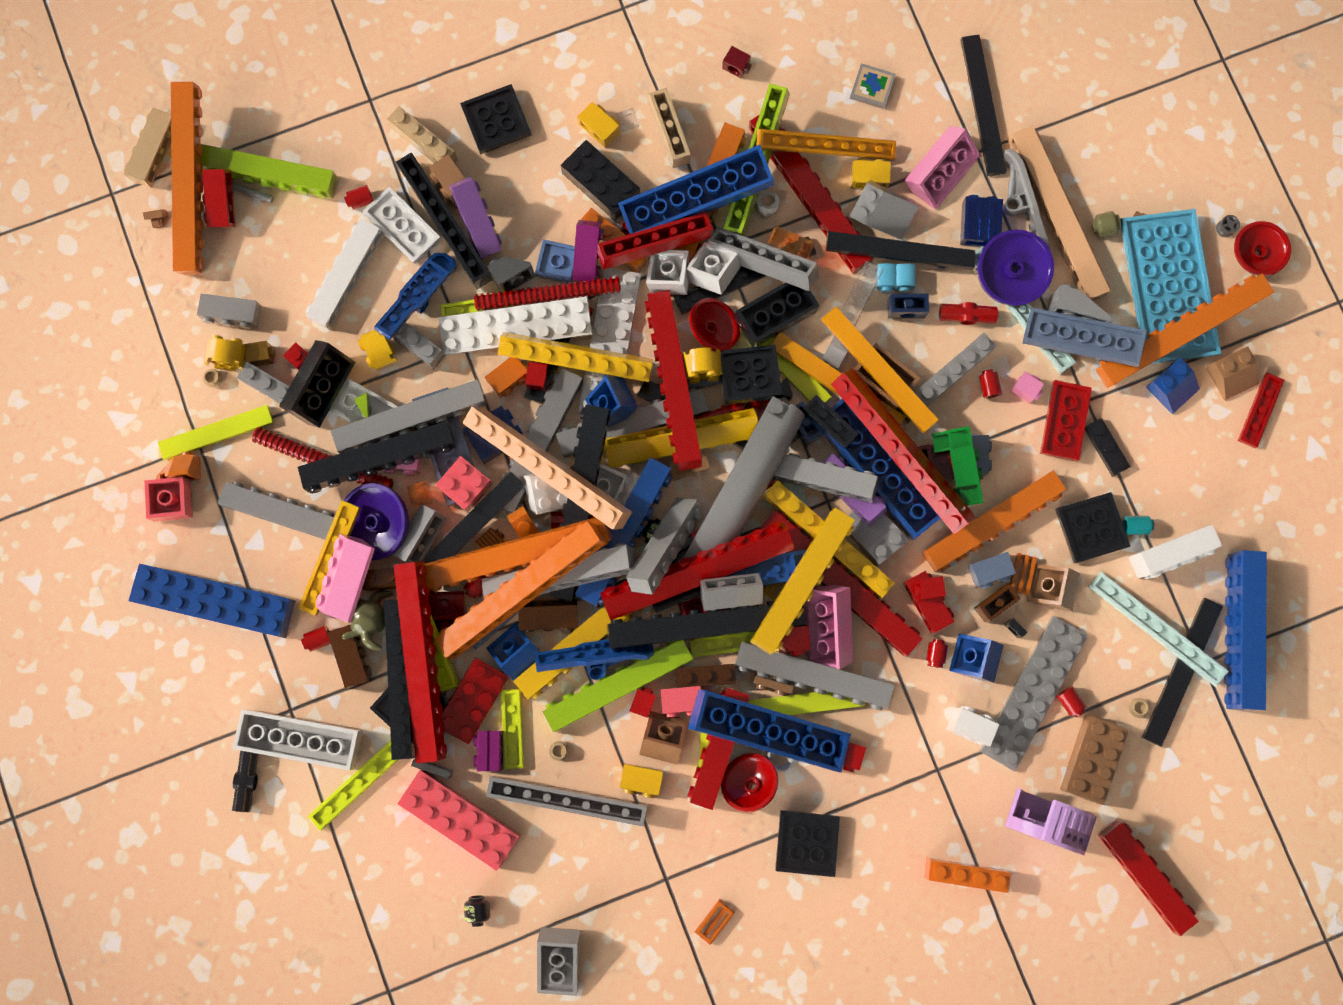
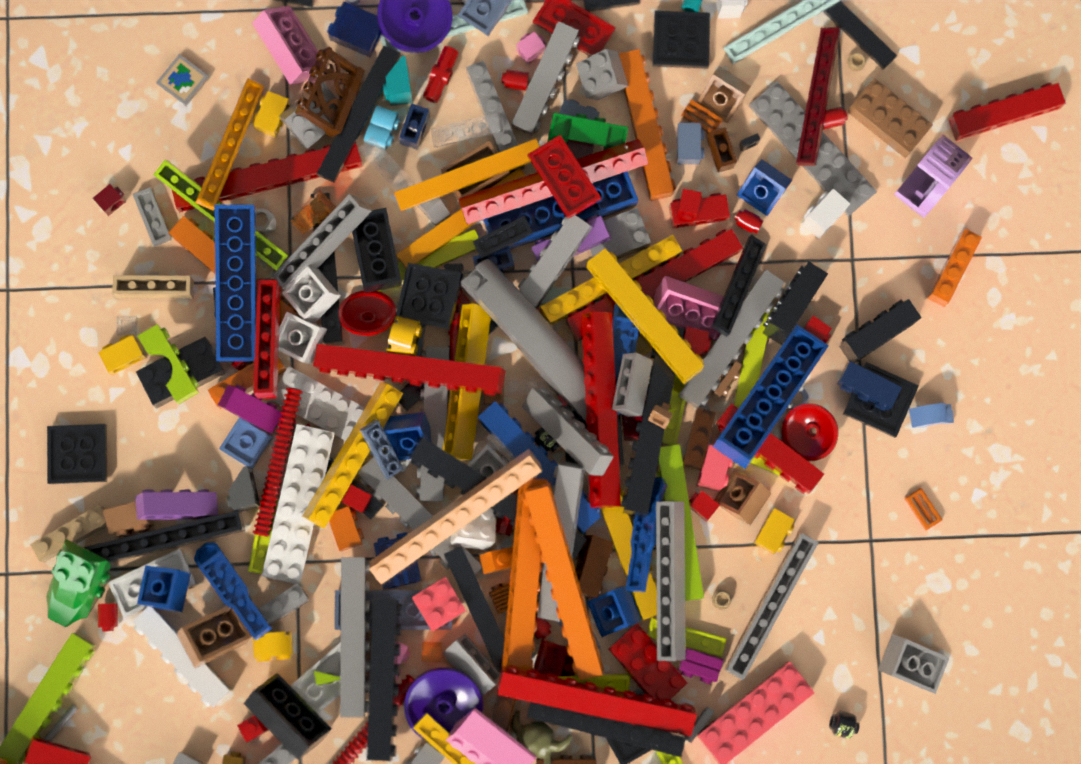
camera: 75 degrees left, 0 degrees up
none -> slope [46,538,111,627]
none -> light grey plate [133,187,172,247]
none -> lime arch [137,324,199,405]
none -> blue slope [137,565,191,612]
none -> medium nougat brick [177,606,252,668]
none -> reddish brown fence [295,46,365,137]
none -> sand blue tile [360,419,403,479]
none -> teal slope [383,56,413,106]
none -> clear plate [430,113,504,148]
none -> light grey brick [511,21,581,136]
none -> red plate [527,135,601,219]
none -> light grey brick [576,49,628,101]
none -> medium nougat tile [648,402,673,429]
none -> light grey brick [656,501,686,661]
none -> black tile [711,235,767,337]
none -> black brick [763,262,828,345]
none -> dark red tile [796,27,840,166]
none -> dark blue brick [837,361,902,411]
none -> black brick [839,299,922,363]
none -> medium blue brick [909,403,954,428]

